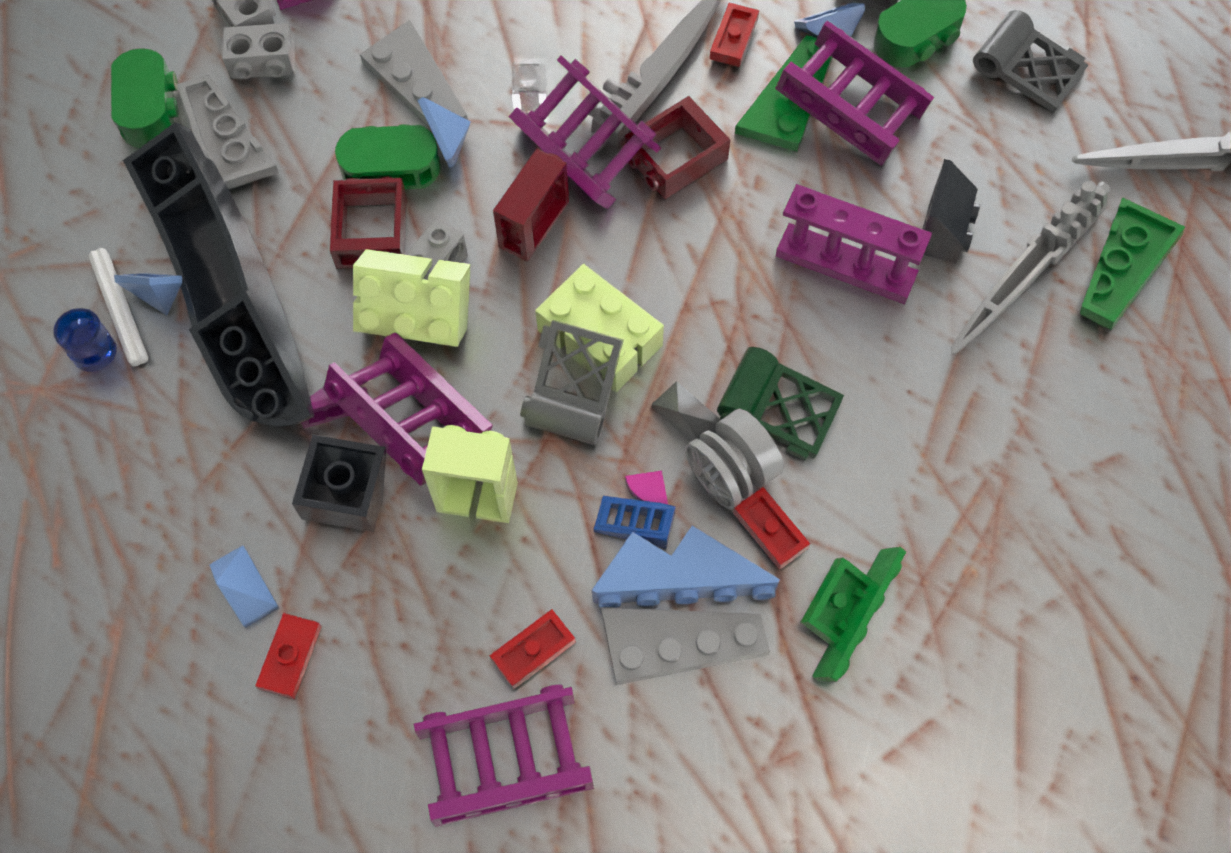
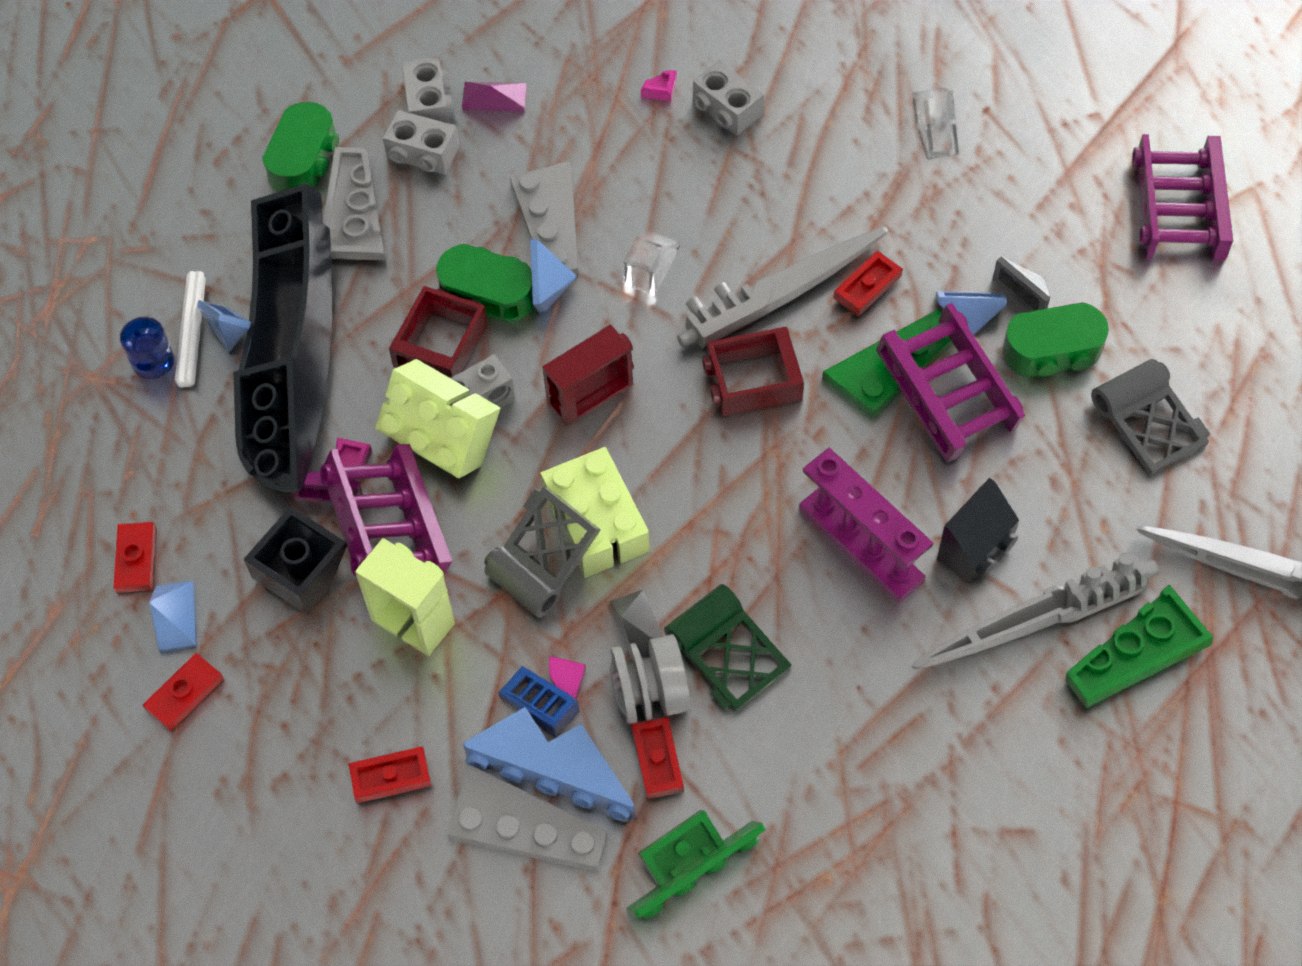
camera: 25 degrees right, 5 degrees down
magenta fence [413,684,594,827] -> none
magenta fence [509,55,661,209] -> none
none -> red plate [113,522,156,593]
none -> dark pink tile [336,437,372,480]

